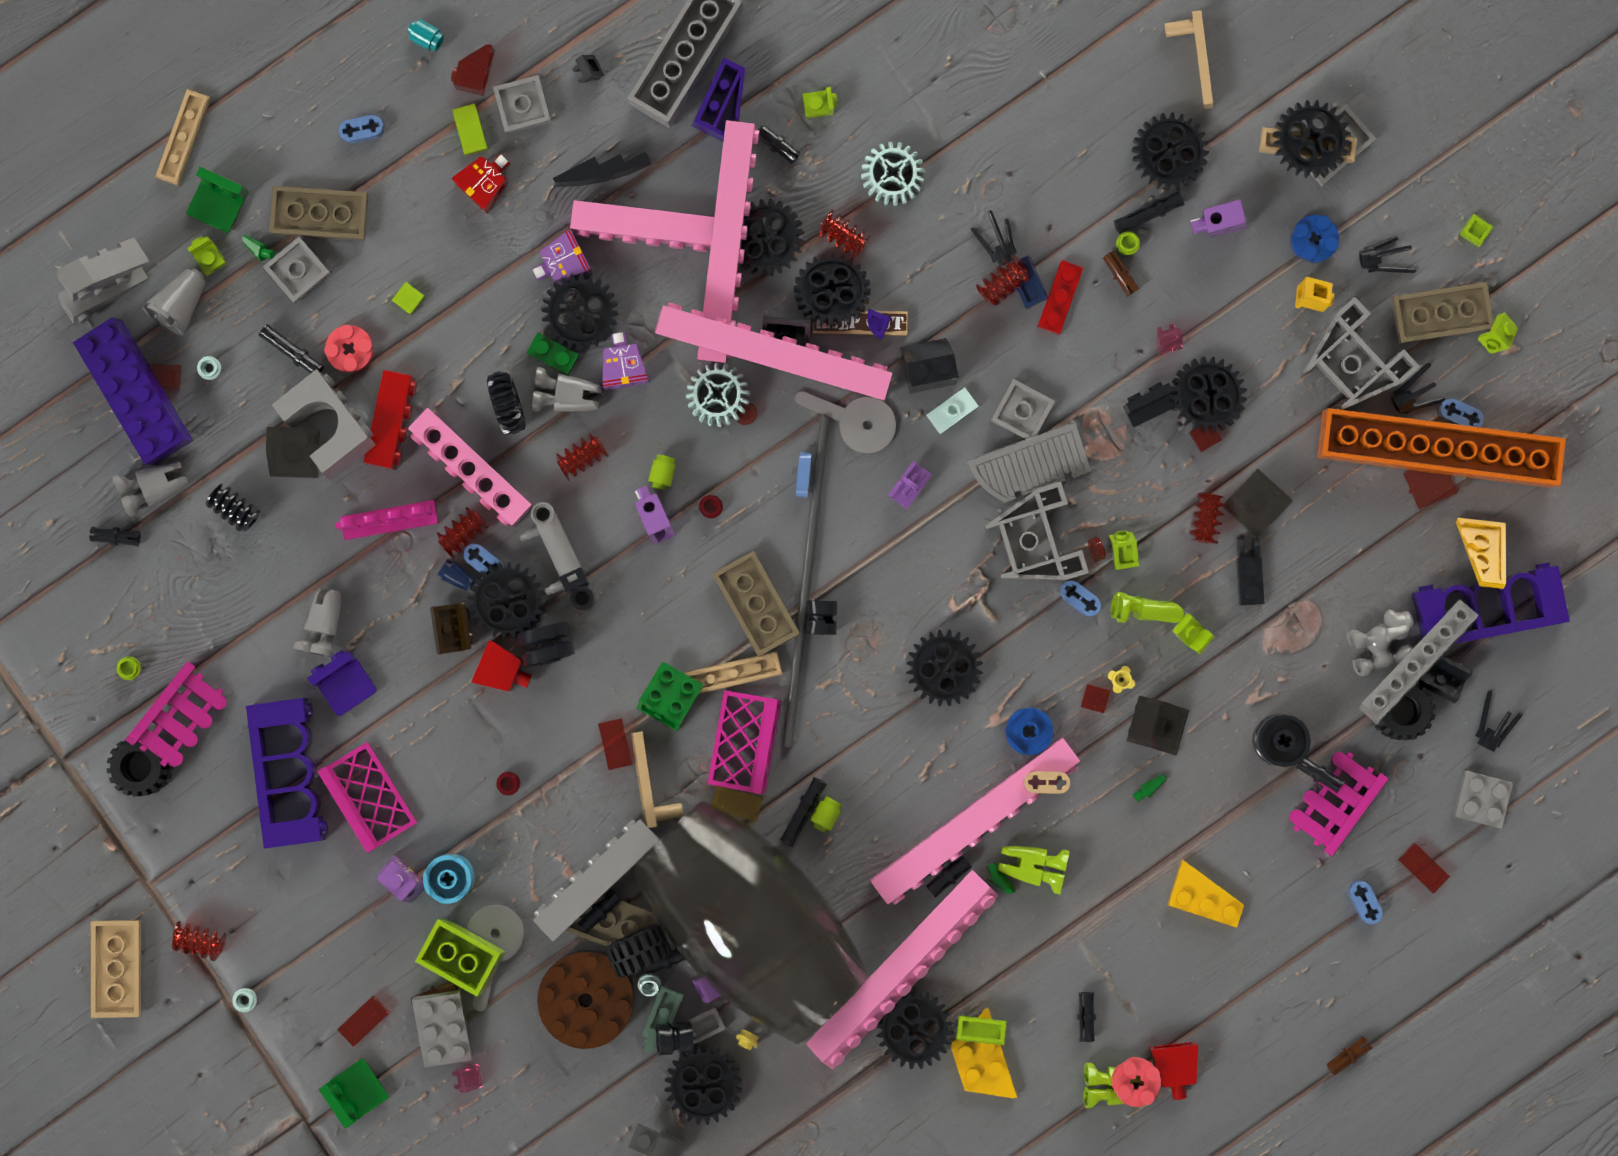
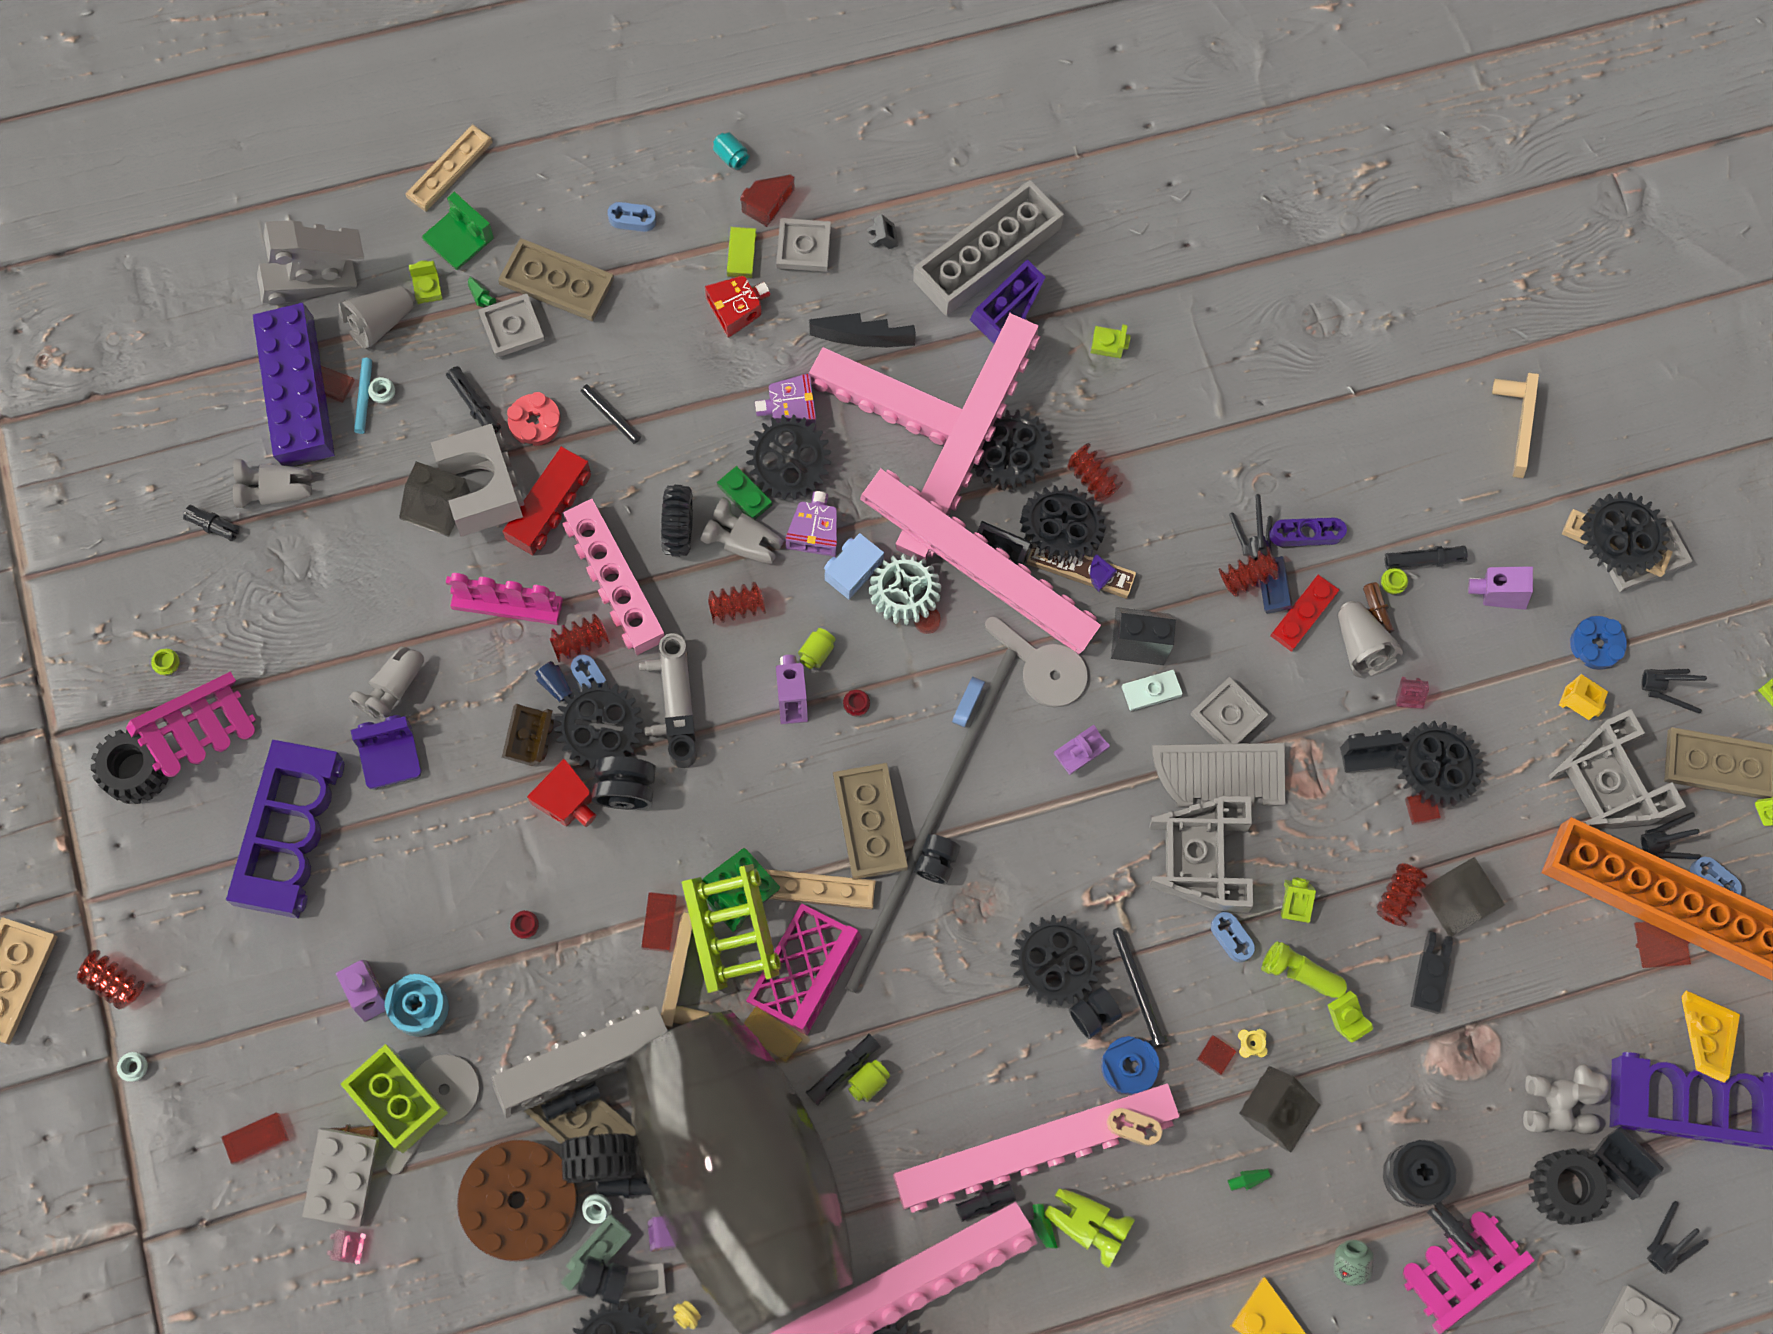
camera: 10 degrees right, 15 degrees down
black piece [206,483,261,532] -> none
dark pink fence [317,742,417,854] -> none
green bracket [318,1058,389,1129] -> none
lime tile [392,282,425,315] -> none
black pin [758,123,801,164] -> none
light aqua gear [861,142,925,206] -> none
clear red tile [1087,537,1106,562] -> none
black gear [1131,112,1209,190] -> none
light grey brick [1359,600,1479,725] -> none
none -> medium azure bar [354,358,372,434]
none -> black bar [580,384,641,444]
none -> lime fence [681,864,781,993]
none -> light blue brick [824,533,884,600]
none -> black wheel [1069,987,1122,1039]
none -> black bar [1113,927,1169,1048]
none -> dark purple beam [1269,518,1347,547]
none -> sand green head [1334,1240,1374,1286]
none -> light grey cone [1338,601,1403,678]

